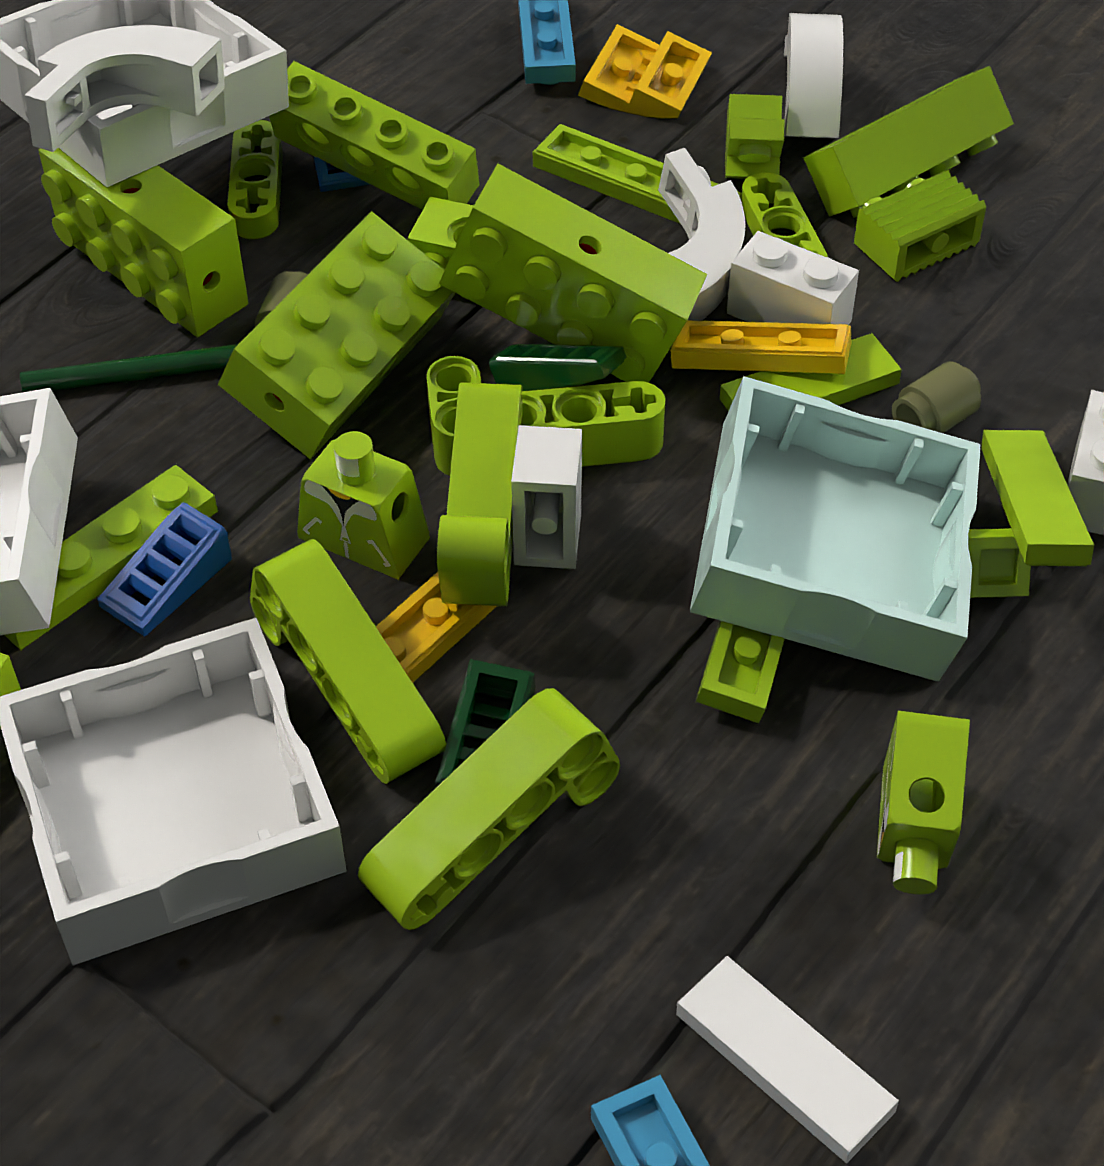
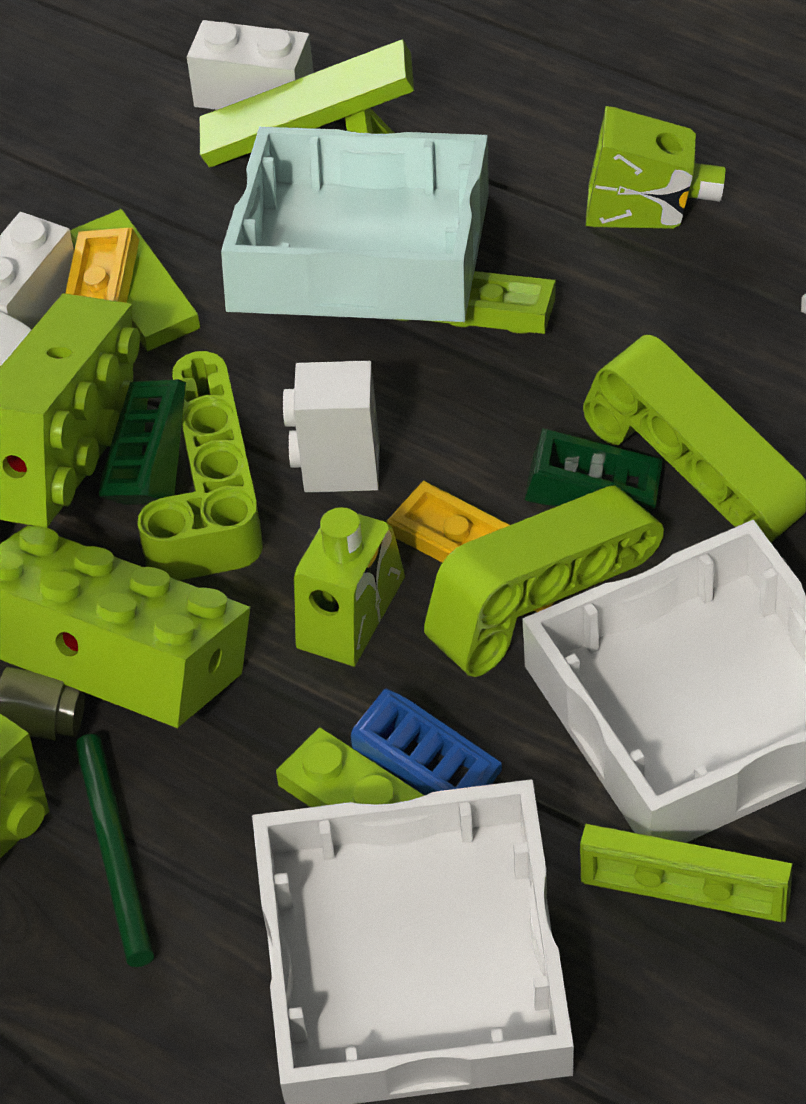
camera: 90 degrees left, 0 degrees up
lime beam [437,382,522,606] -> none
olive brick [892,361,981,433] -> none

